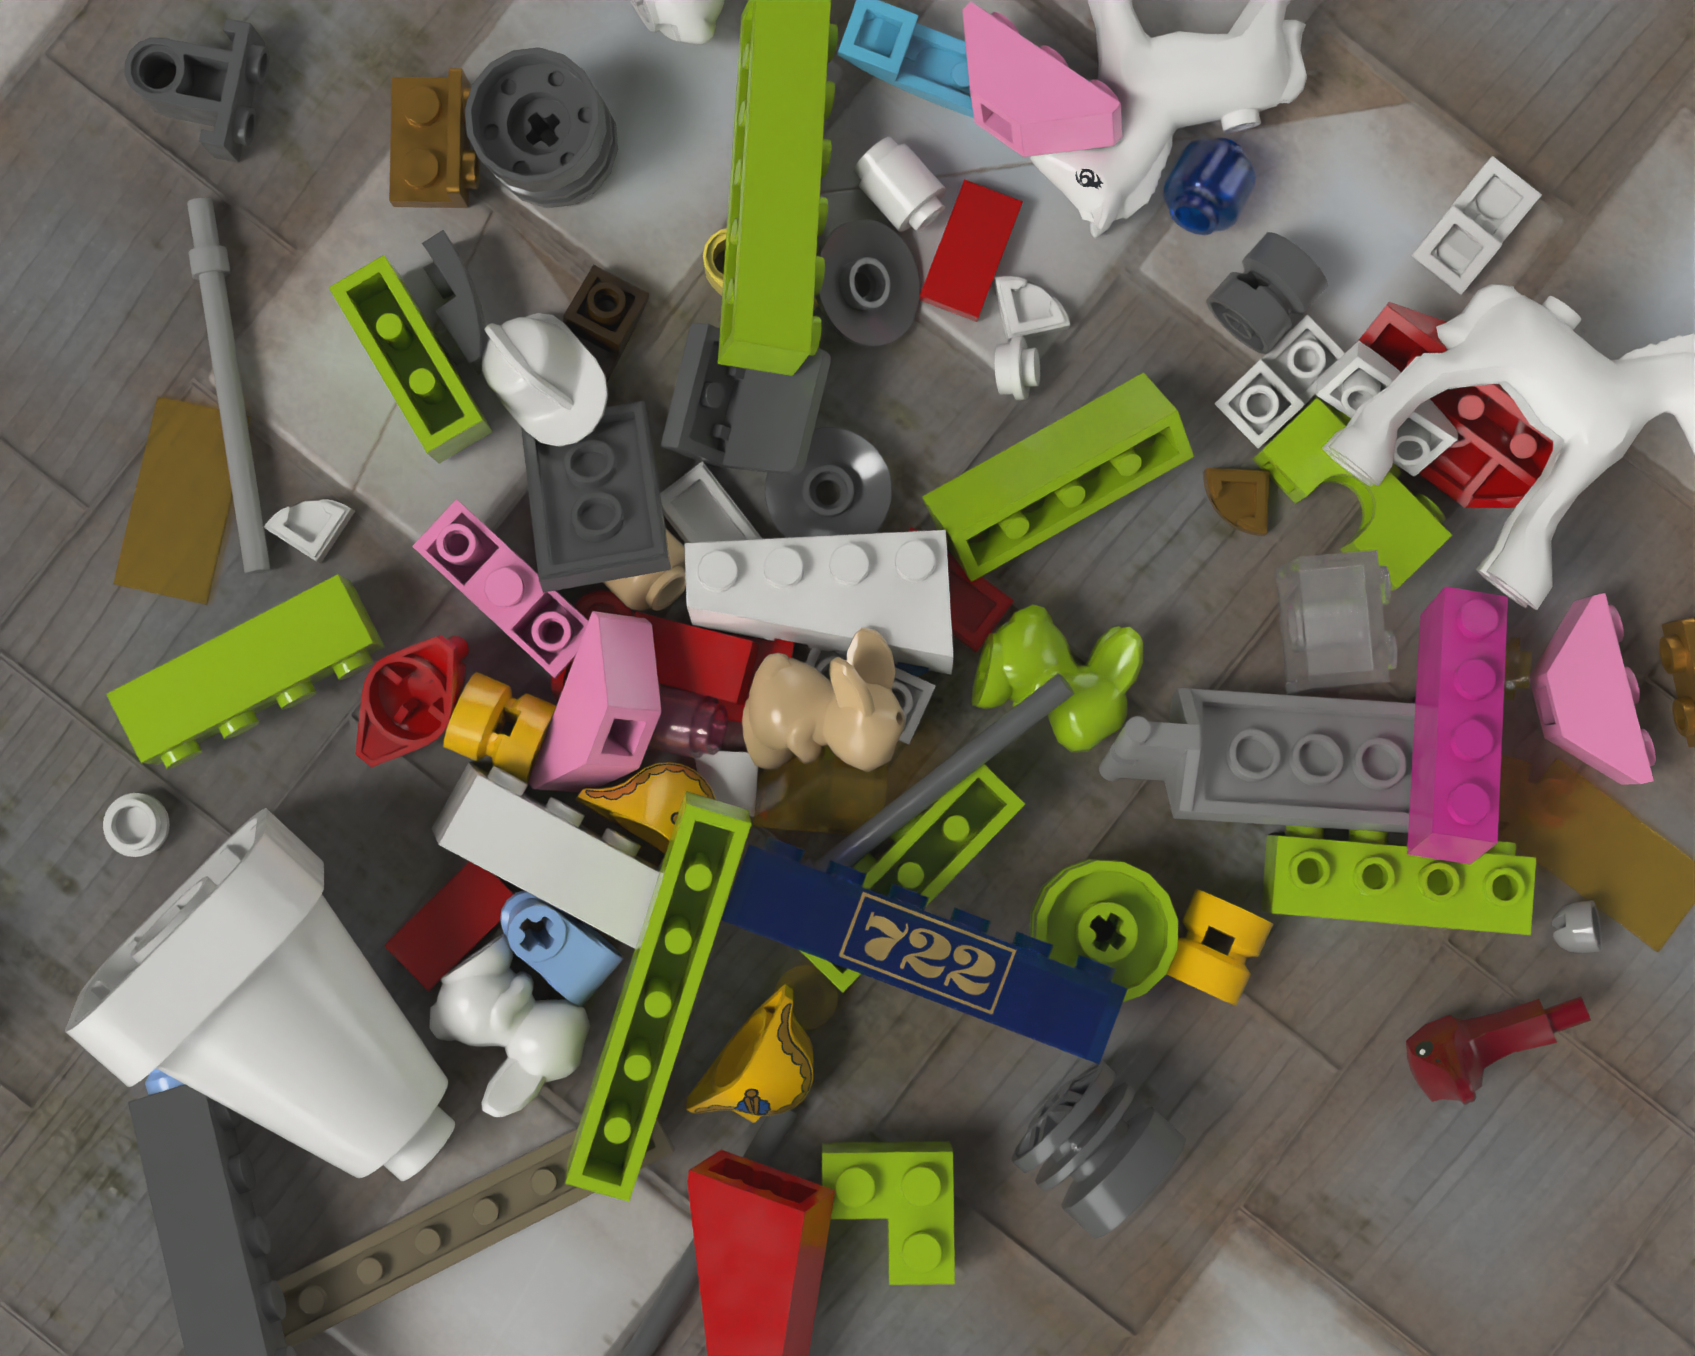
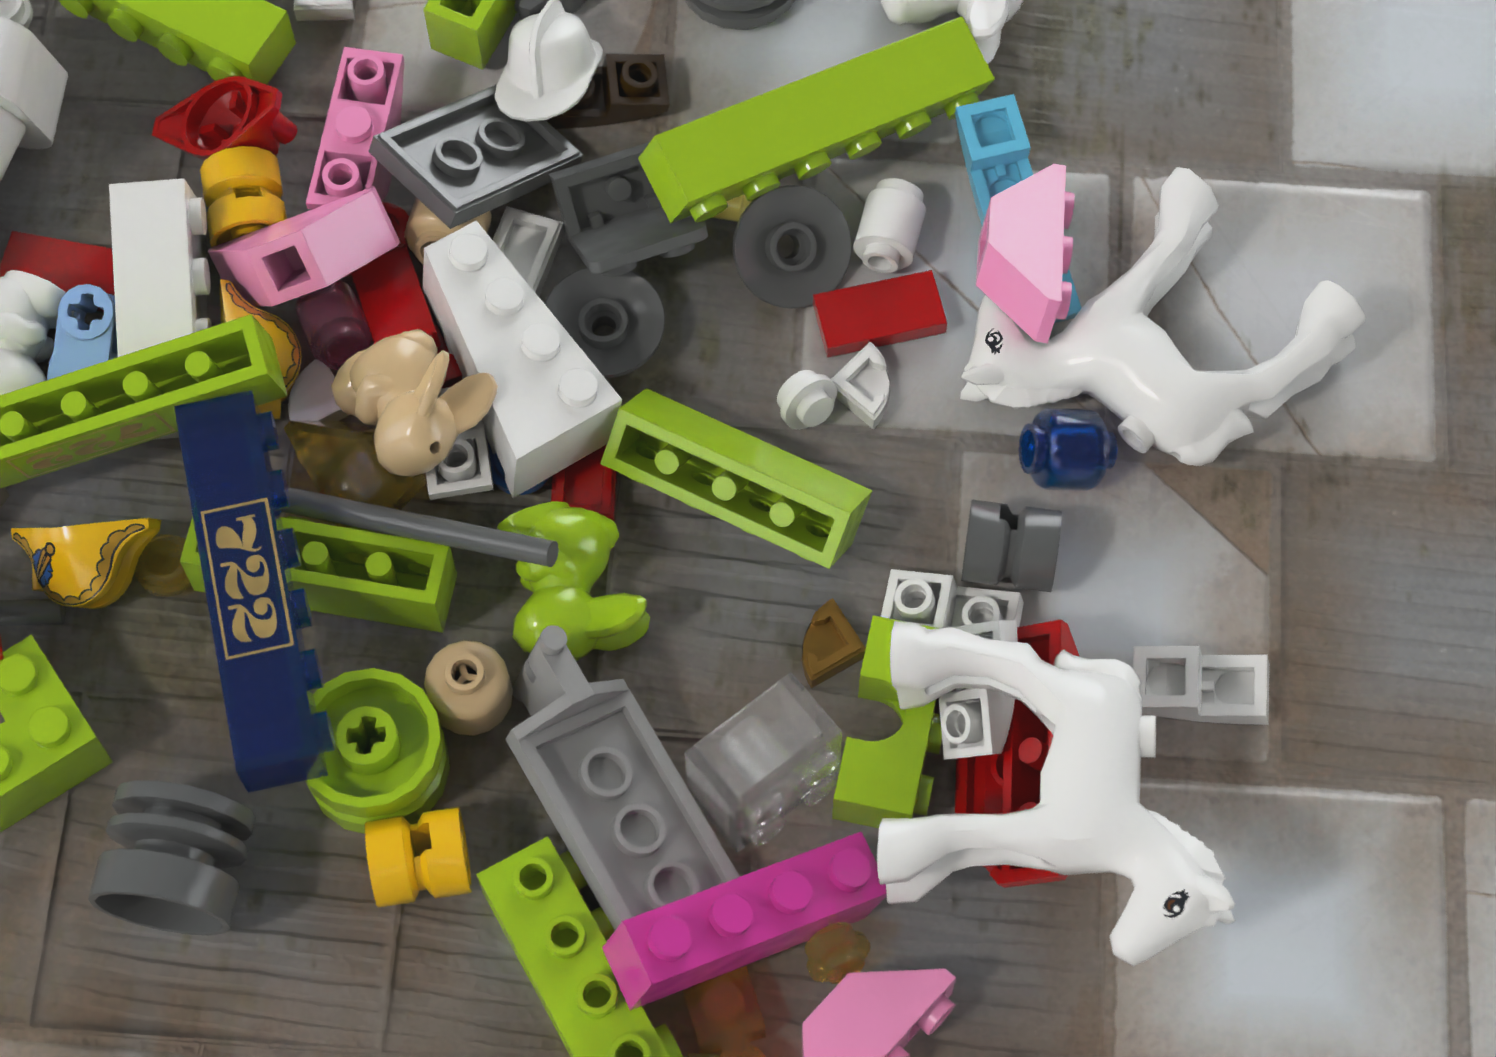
camera: 60 degrees right, 20 degrees down
none -> tan head [424,640,513,736]

